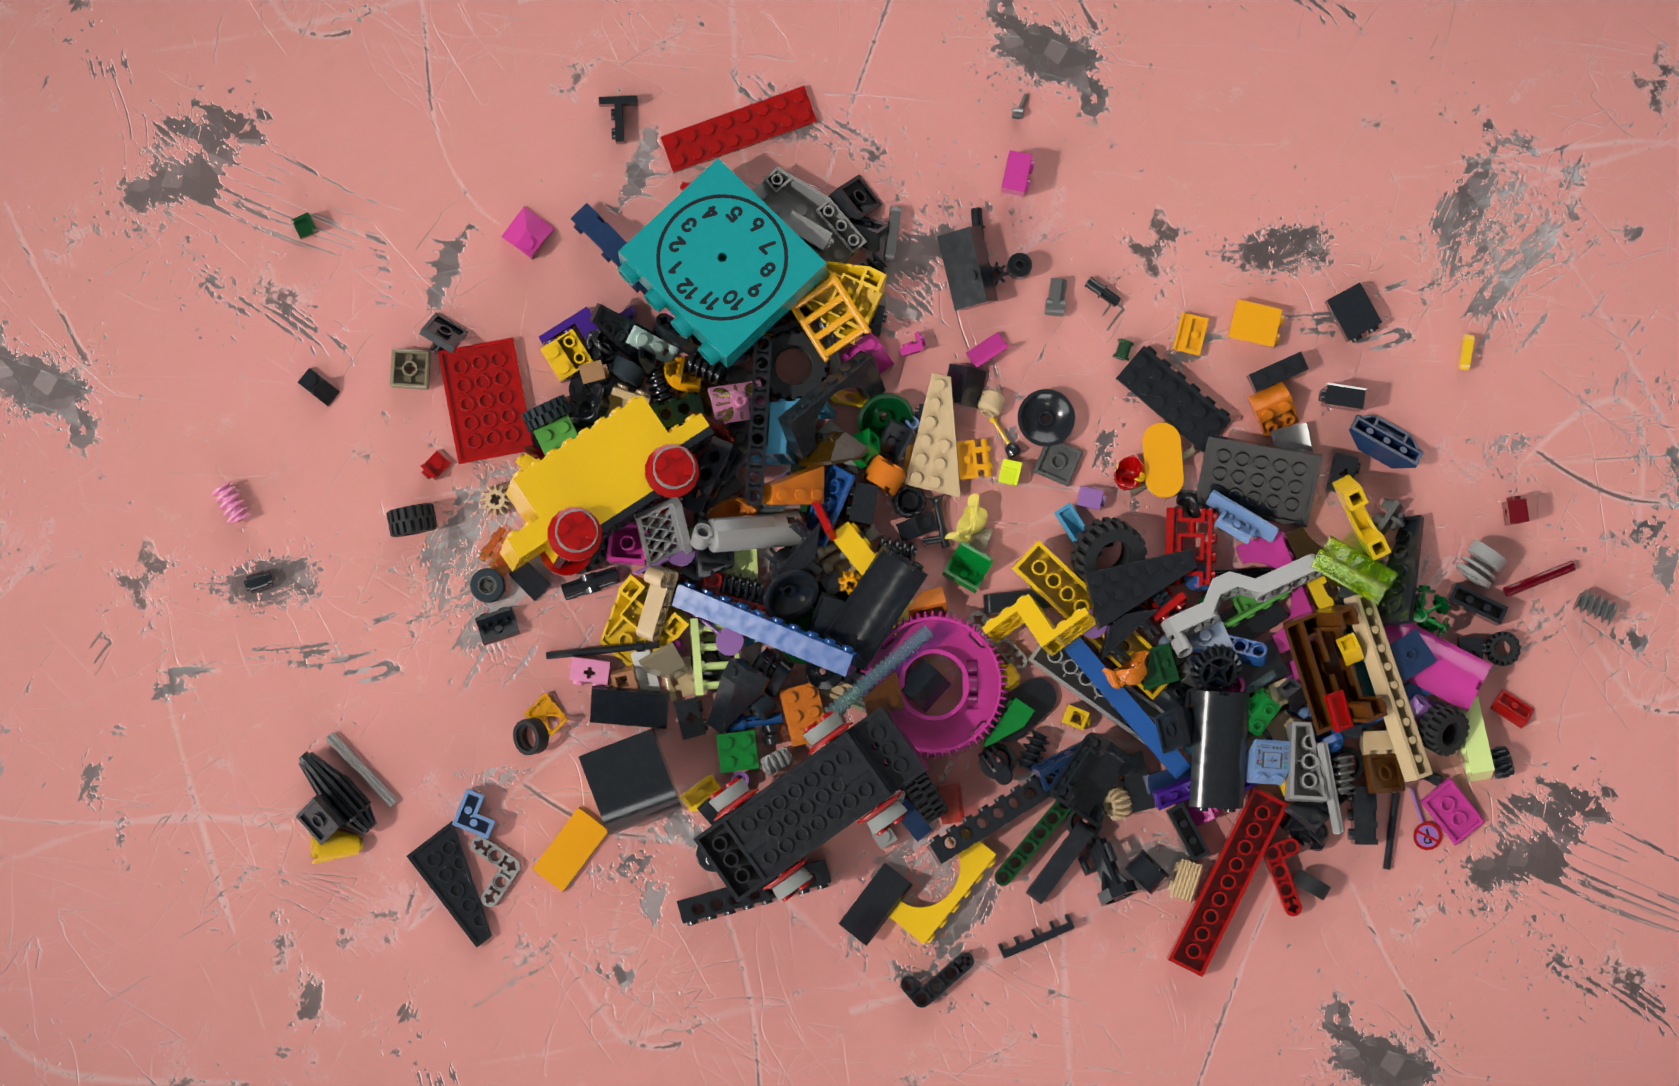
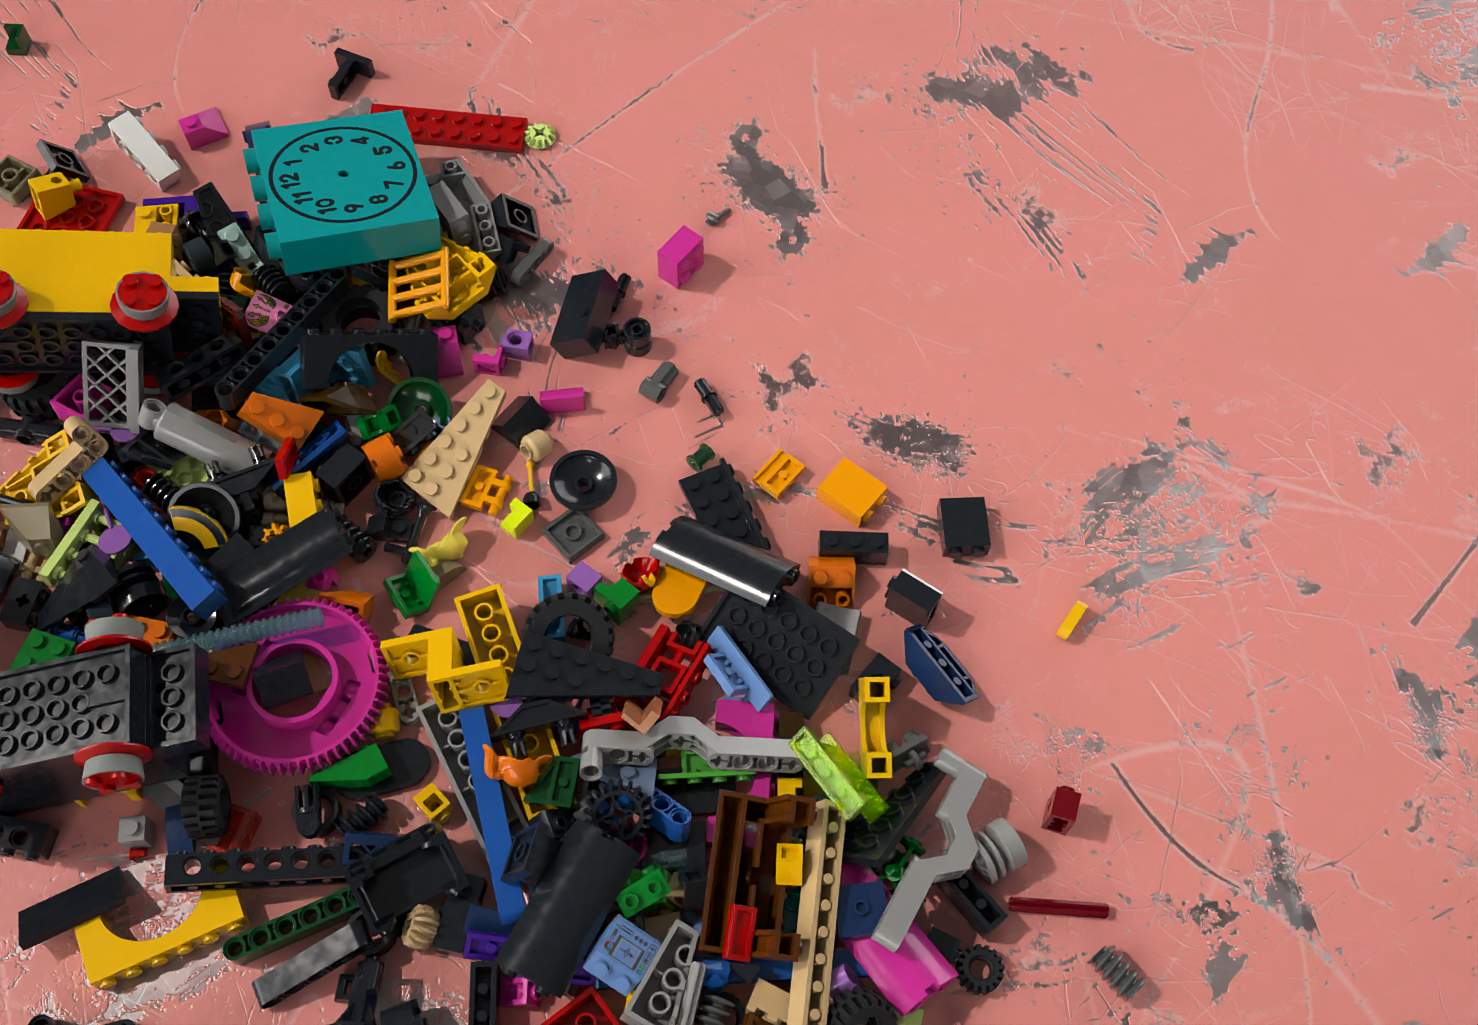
camera: 25 degrees right, 25 degrees down
none -> yellow torso [28,172,83,221]
none -> red piece [80,848,148,861]
none -> white wedge [108,110,182,191]
none -> yellow tile [169,506,228,549]
none -> medium lavender brick [500,328,535,361]
none -> yellowish green gear [524,122,556,149]
none -> green brick [594,577,640,626]
none -> nougat panel [621,696,663,735]
none -> black cylinder [649,516,801,607]
none -> light grey beam [871,746,987,953]

